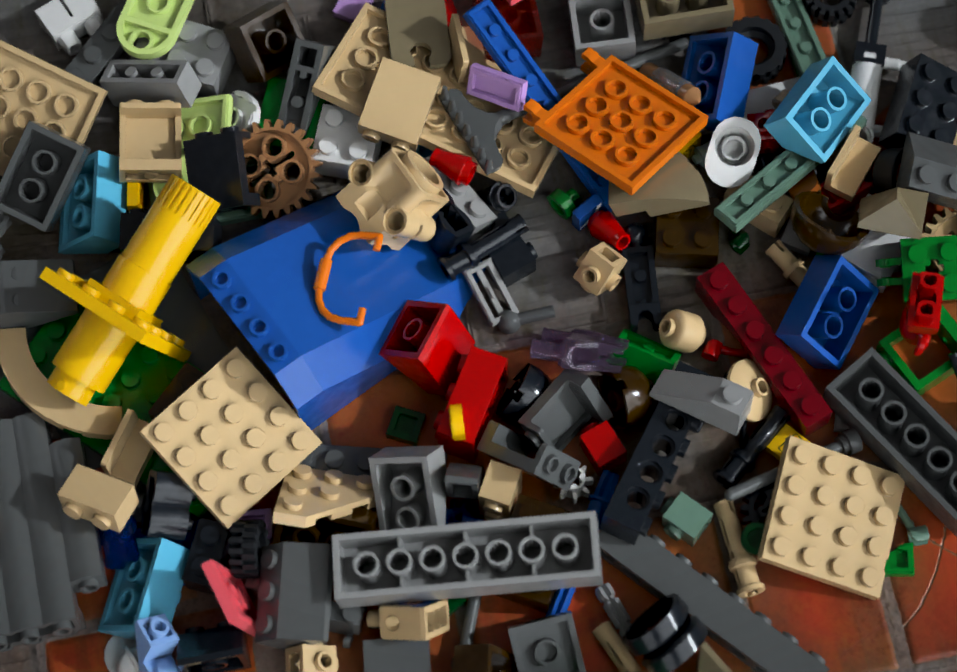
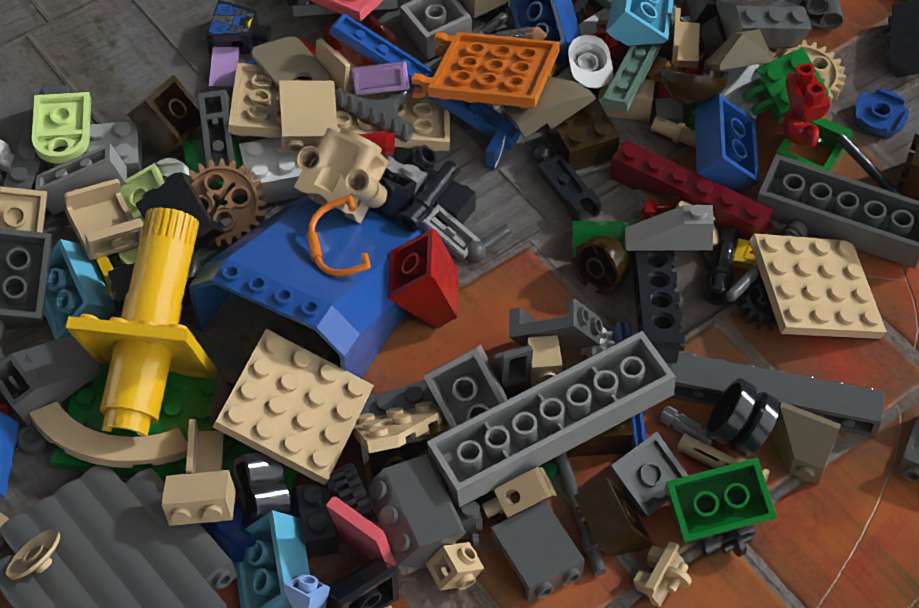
camera: 30 degrees left, 15 degrees down
dark green tile [386,405,426,446] -> none
red brick [433,346,509,463] -> none
yellow tile [448,403,466,441] -> none
black cylinder [495,363,552,427] -> none
dark grey panel [517,366,613,455] -> none
clear purple connector [530,327,630,373] -> none
green tile [547,188,579,220] -> none
tan brick [573,242,627,296] -> none
red brick [579,420,627,476] -> none
red cone [587,210,631,250] -> none
tan head [659,309,706,353] -> none
sand green brick [660,491,713,547] -> none
tan pin [713,499,766,598] -> none
dark green hand [727,226,750,255] -> none
dark green tile [741,522,765,556] -> none
green tile [884,542,915,577] -> none
sand green hand [898,505,930,546] -> none

